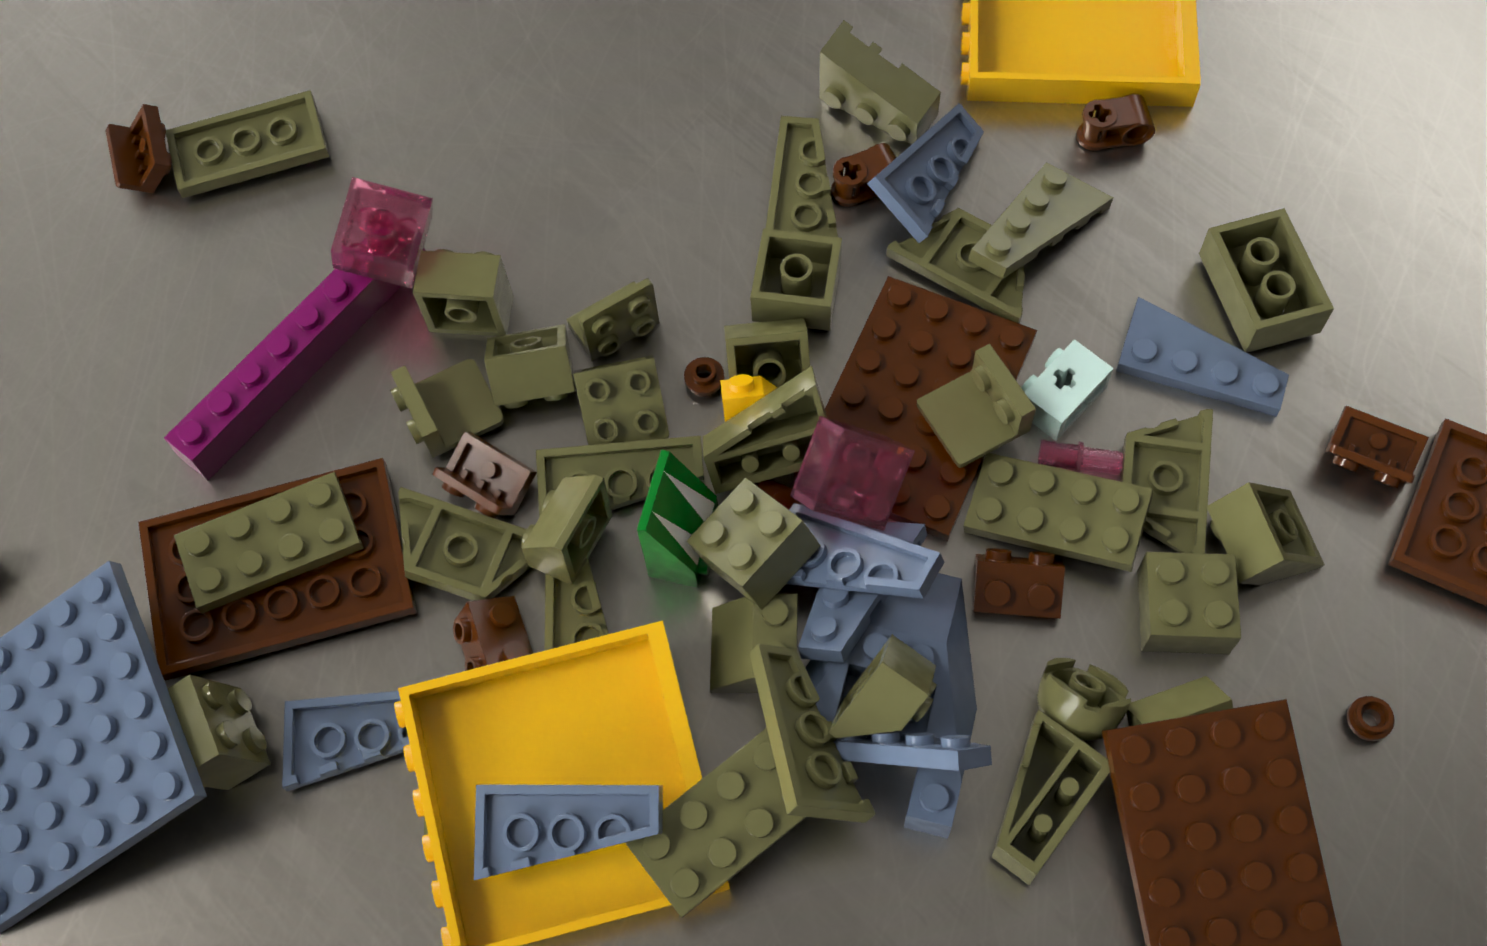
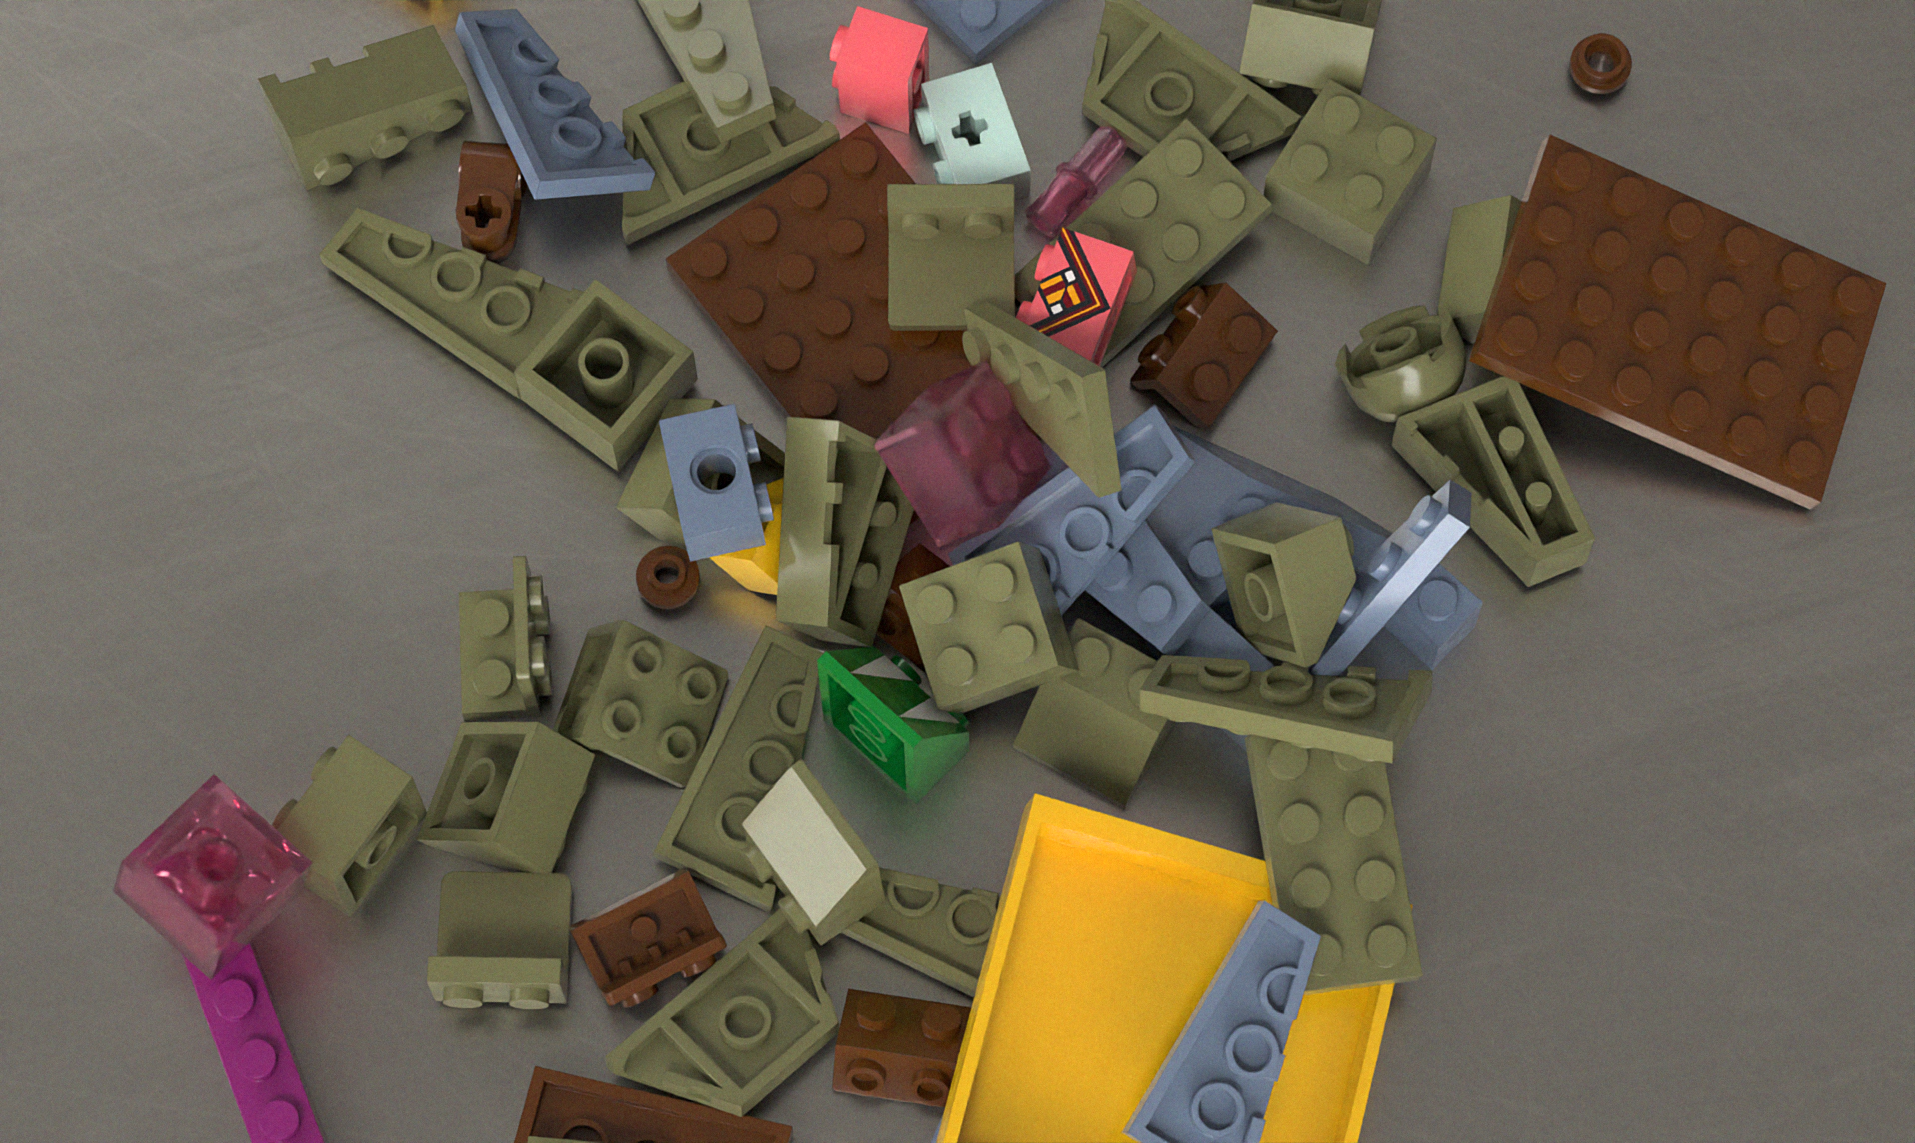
camera: 65 degrees left, 5 degrees up
none -> sand blue brick [659,404,774,562]
none -> coral brick [830,6,930,134]
none -> olive wing [962,301,1122,498]
none -> brick [1016,227,1137,366]

